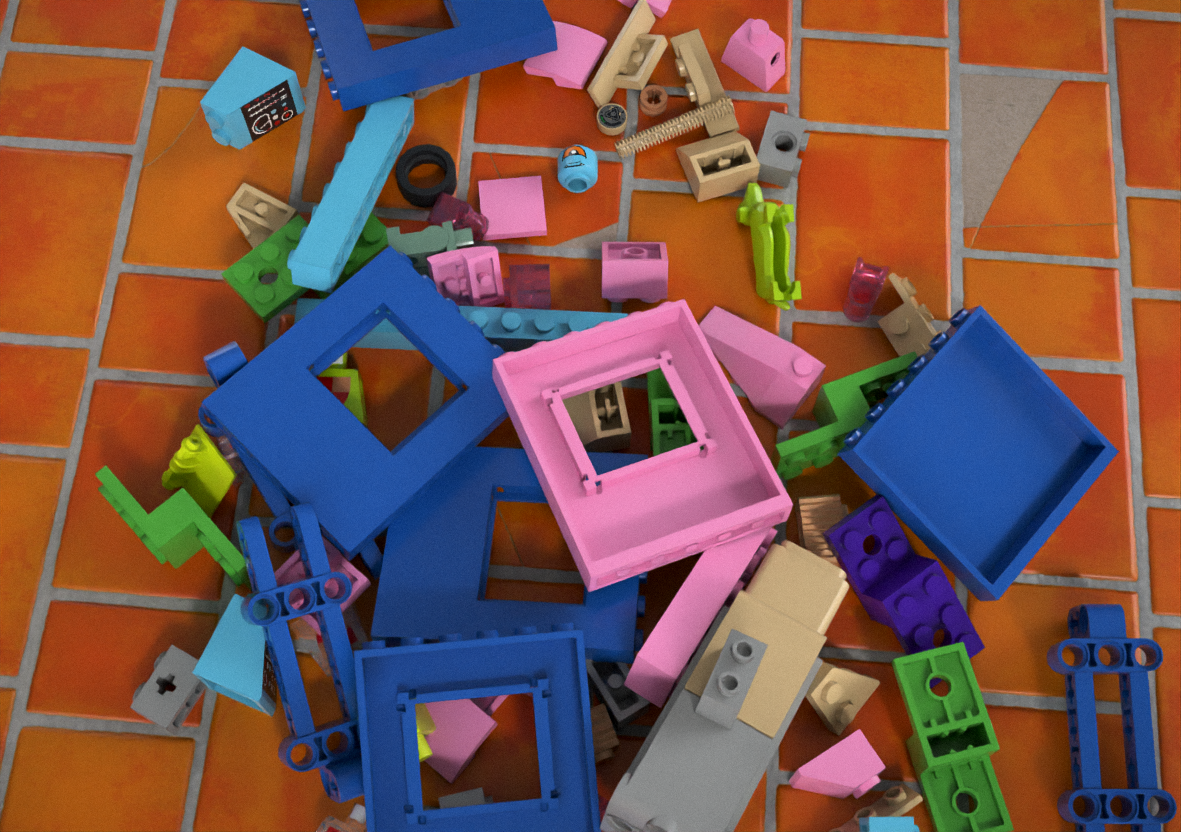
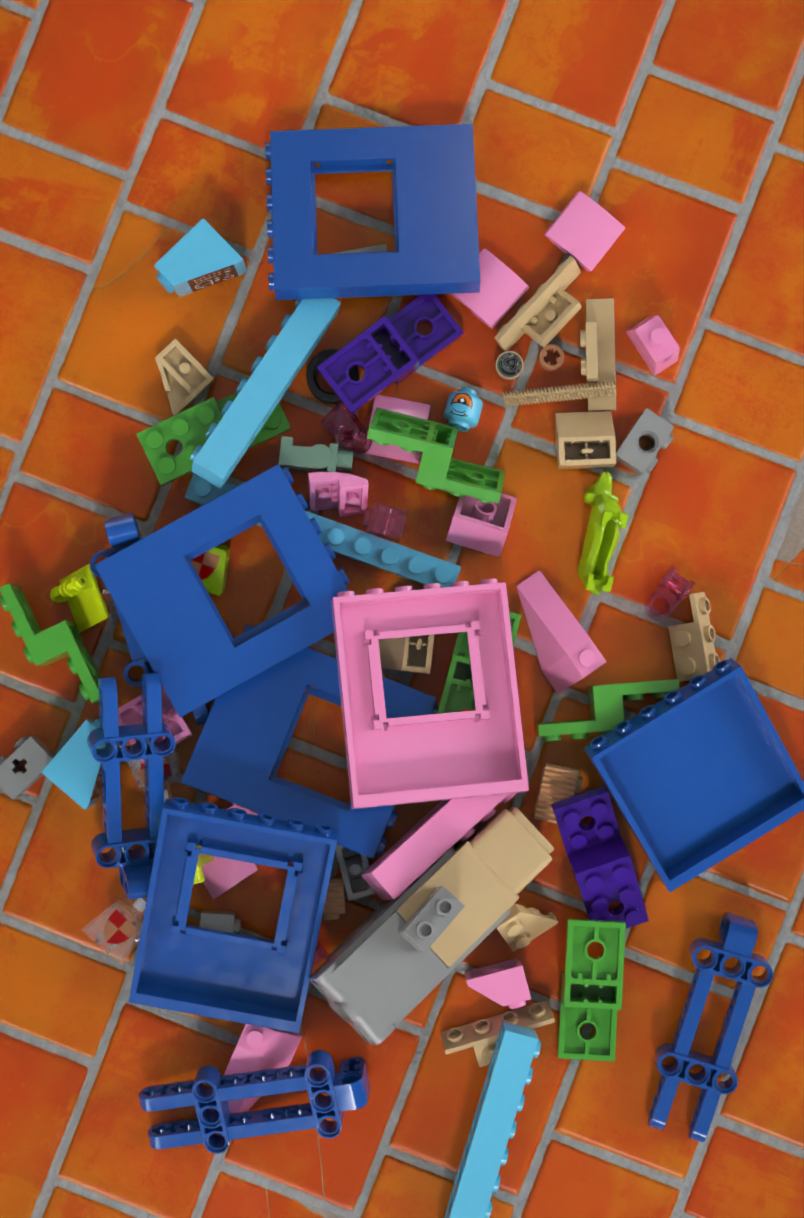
camera: 15 degrees right, 20 degrees up
none -> dark purple bracket [317,294,464,414]
none -> bright green bracket [367,407,505,503]

